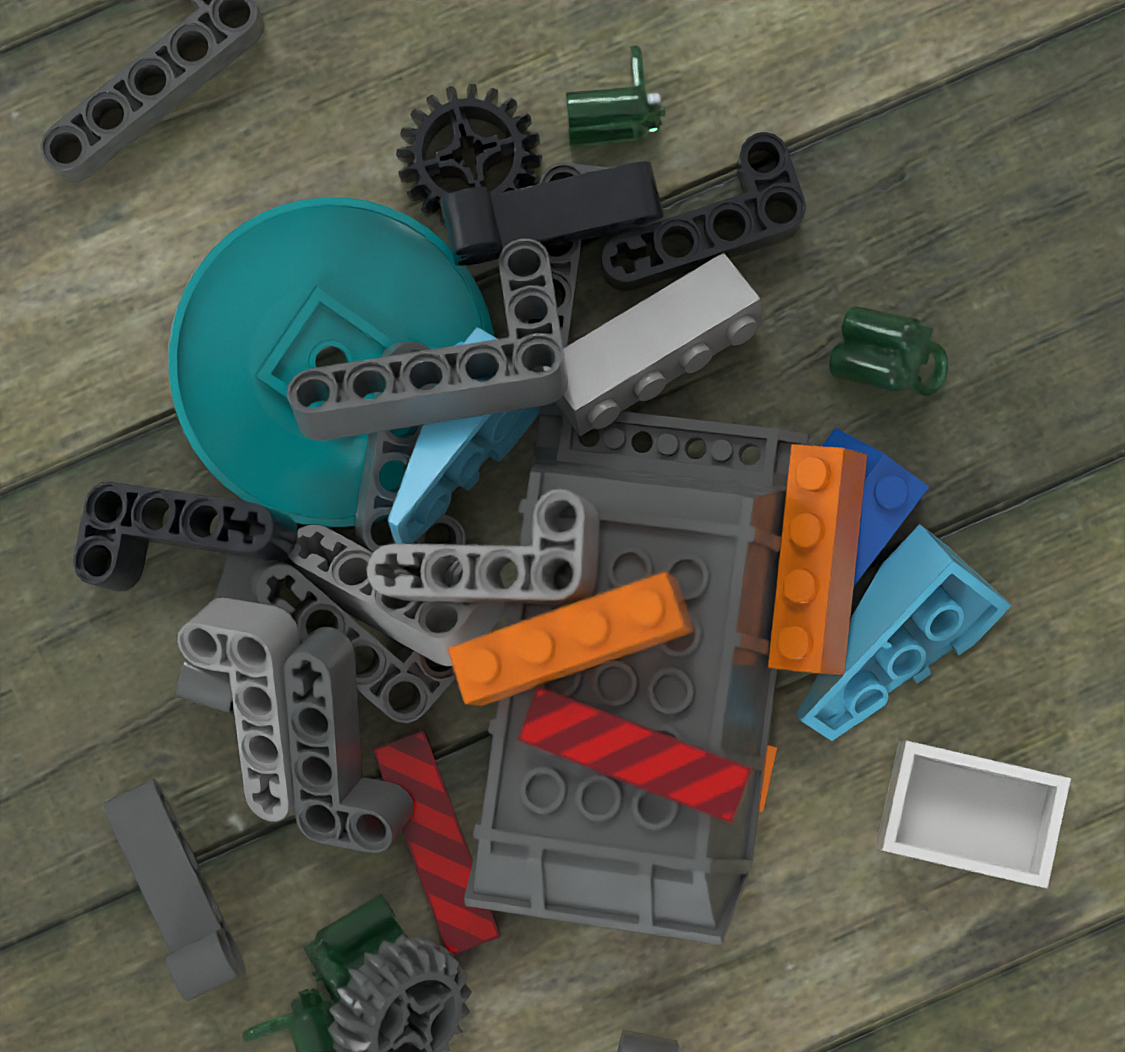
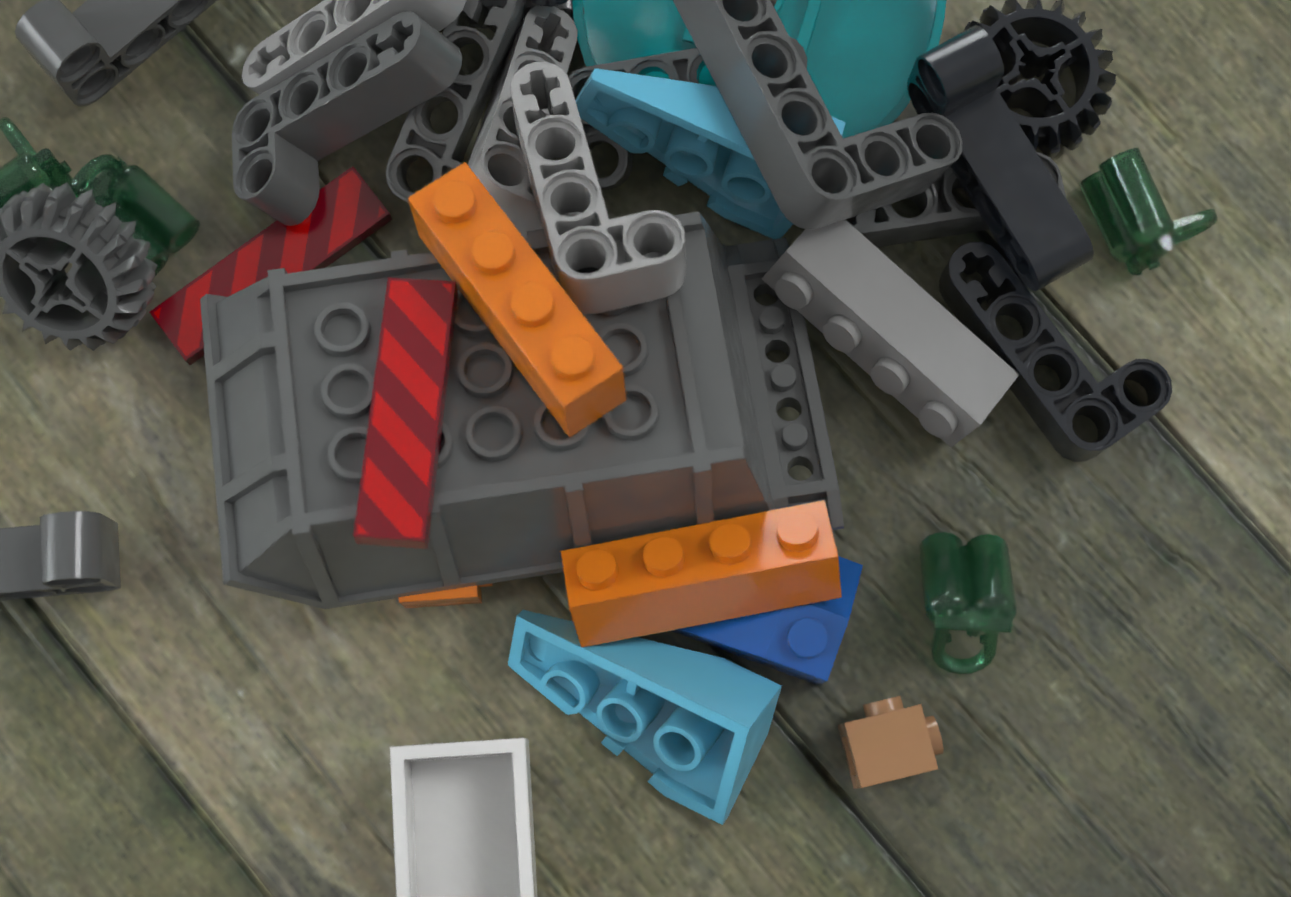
camera: 65 degrees right, 5 degrees down
none -> medium nougat brick [837,696,943,789]

